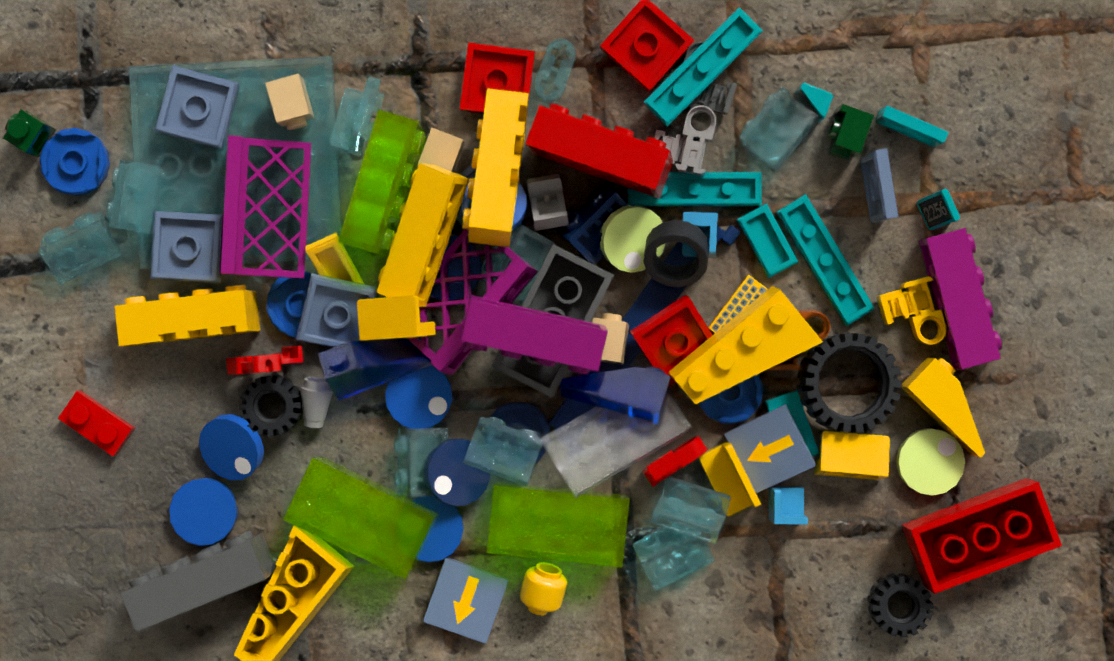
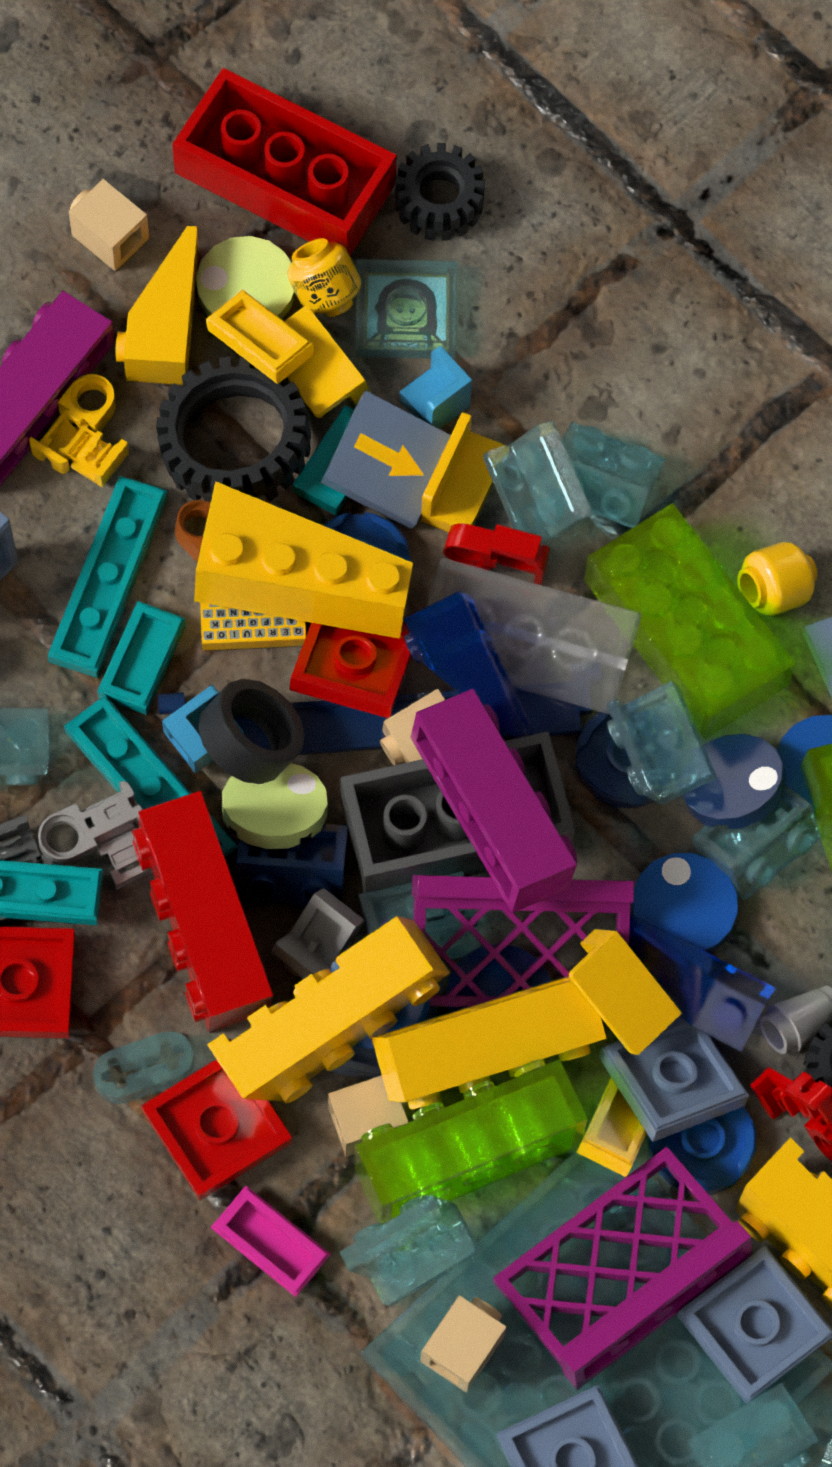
camera: 130 degrees left, 20 degrees down
none -> tan brick [68,179,149,271]
none -> yellow tile [206,289,314,384]
none -> dark pink tile [211,1186,331,1297]
none -> yellow head [287,238,361,317]
none -> clear light blue tile [355,259,457,359]

